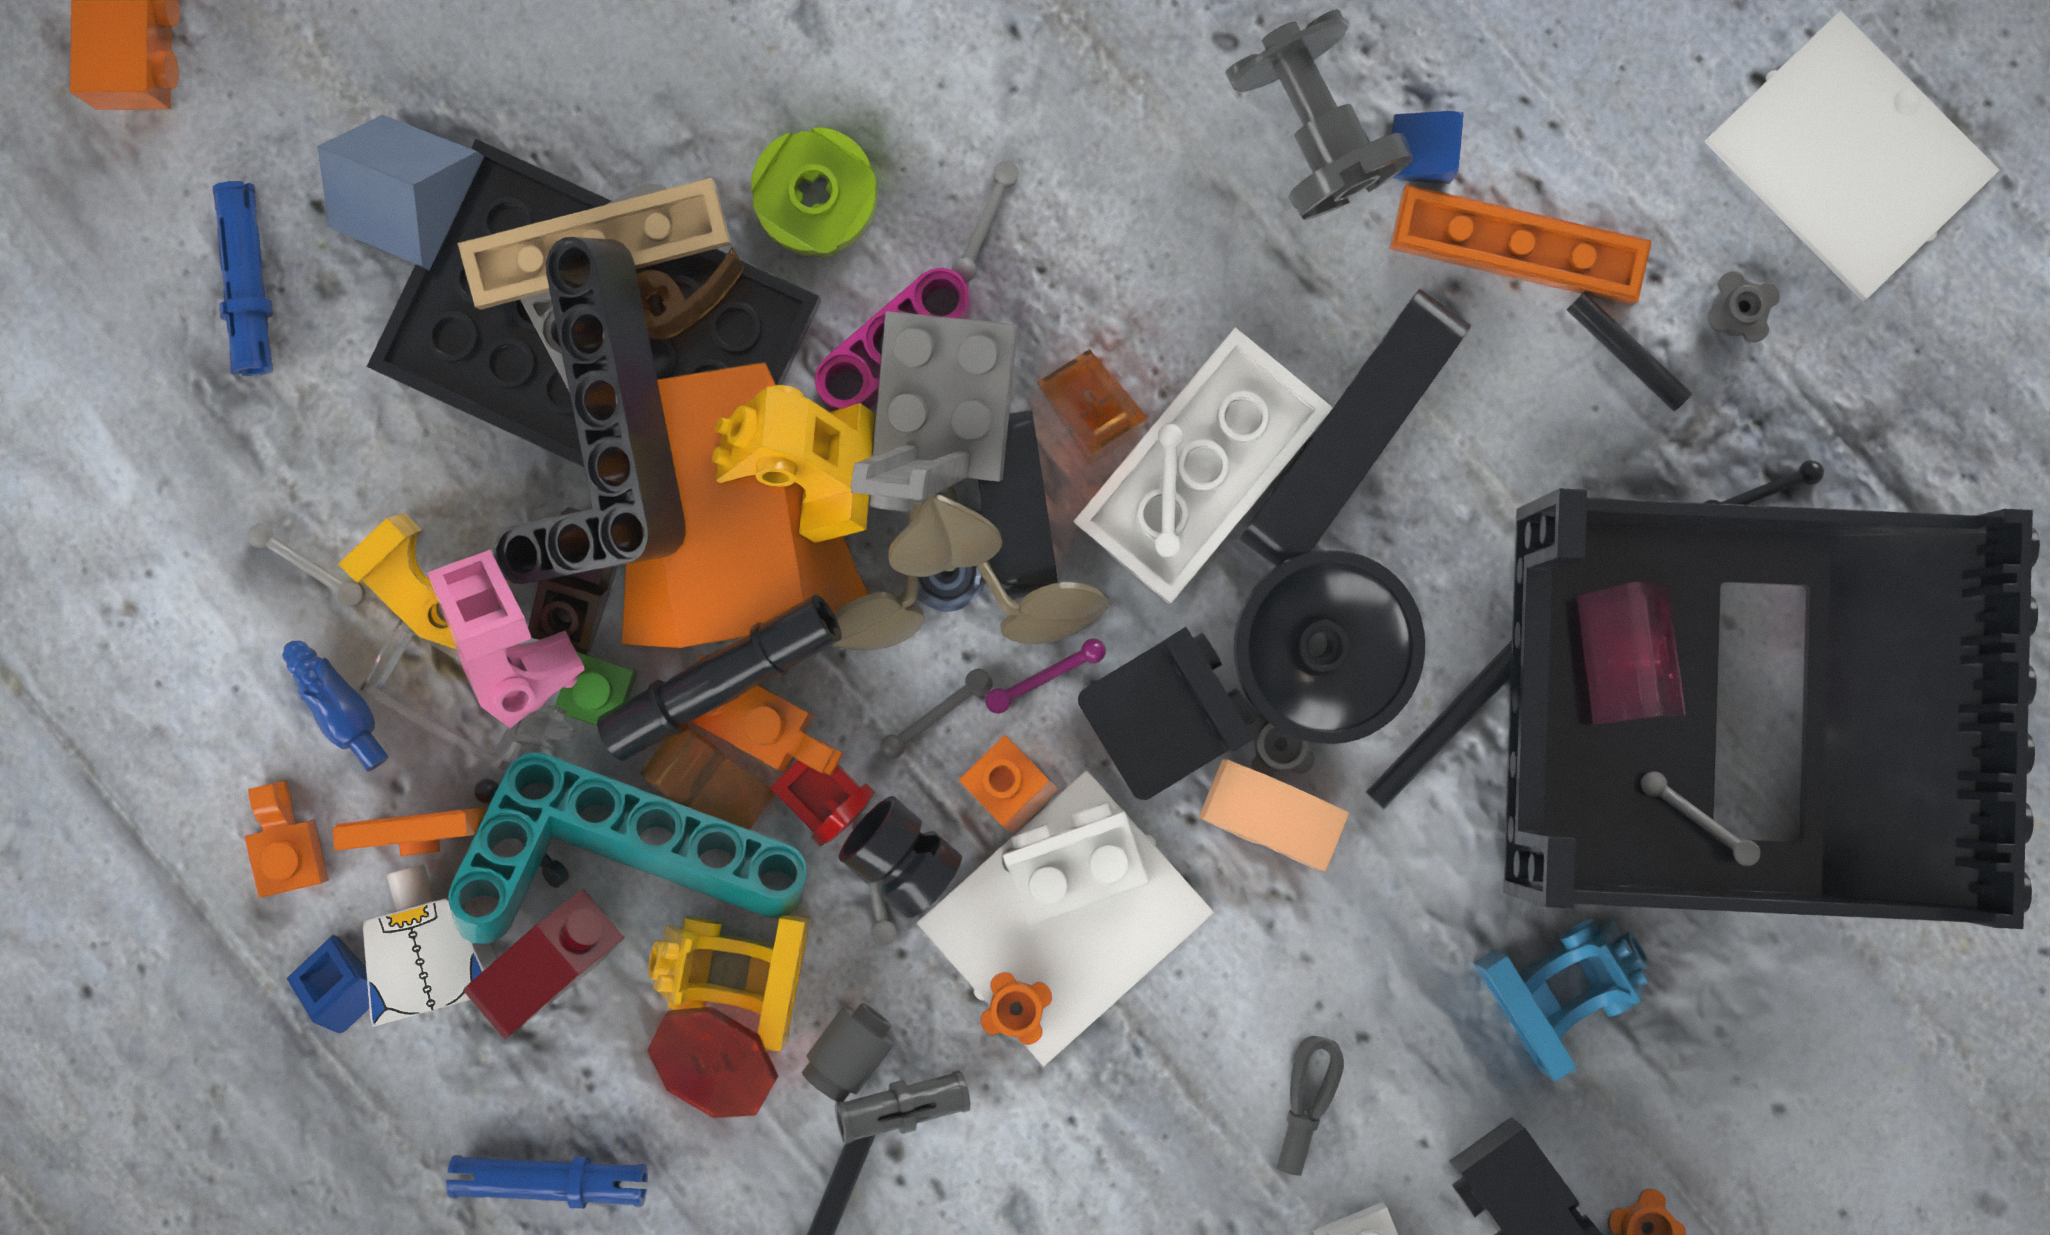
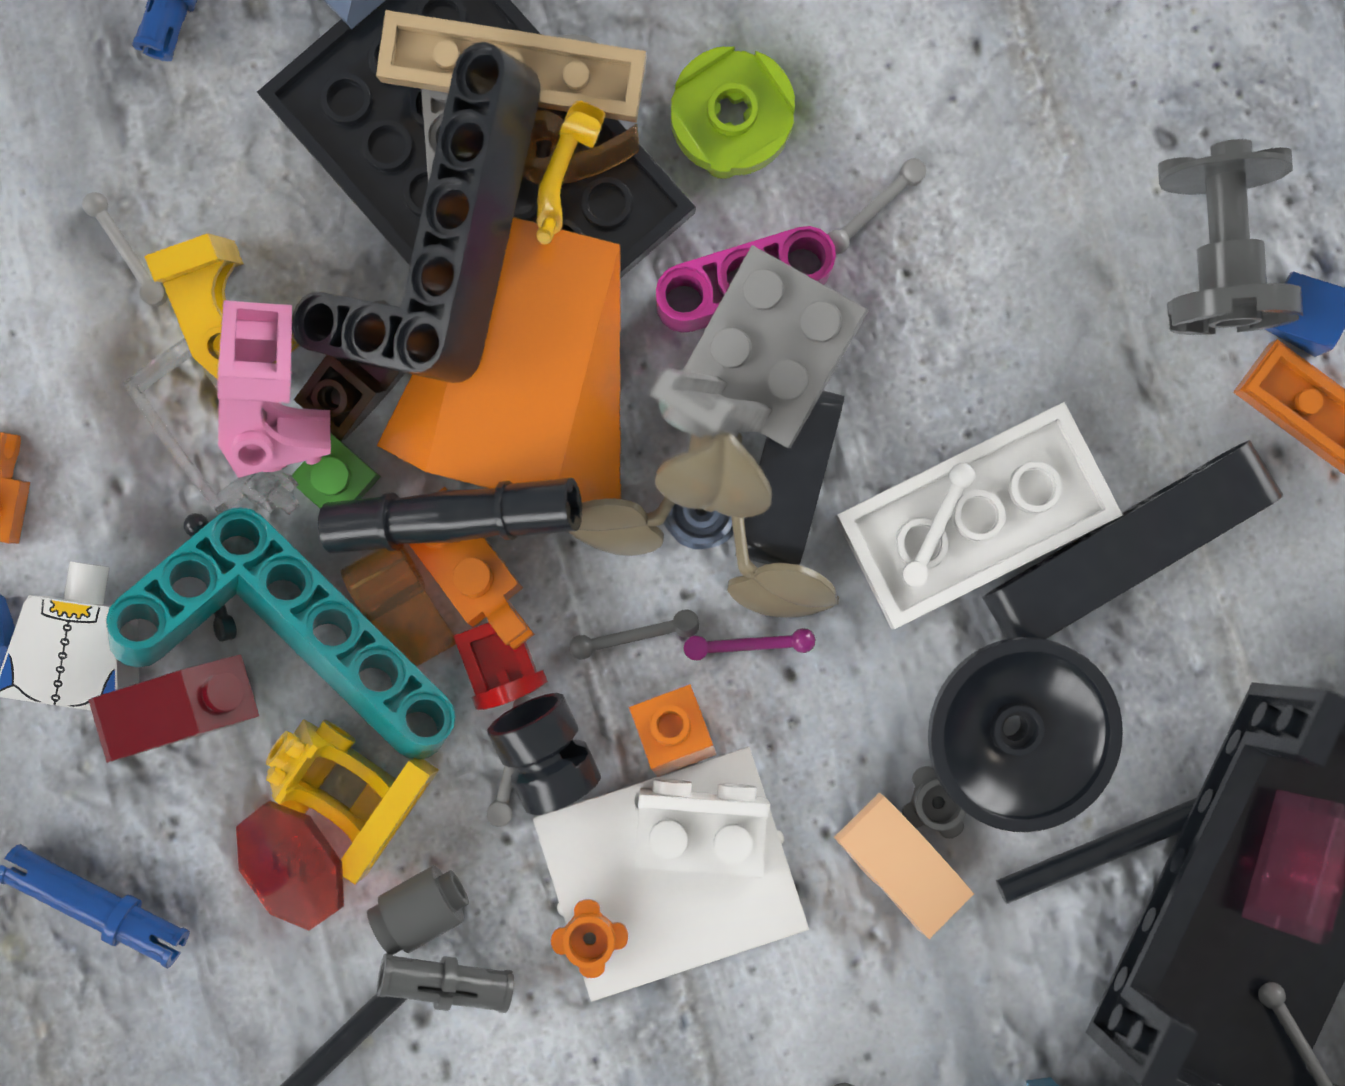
camera: 20 degrees right, 0 degrees up
blue piece [282,640,389,772] -> none
orange plate [332,807,488,856] -> none
yellow tile [712,385,876,543] -> none
clear orange slope [1037,349,1146,465] -> none
black bracket [1078,627,1256,800] -> none
none -> yellow piece [536,101,606,244]

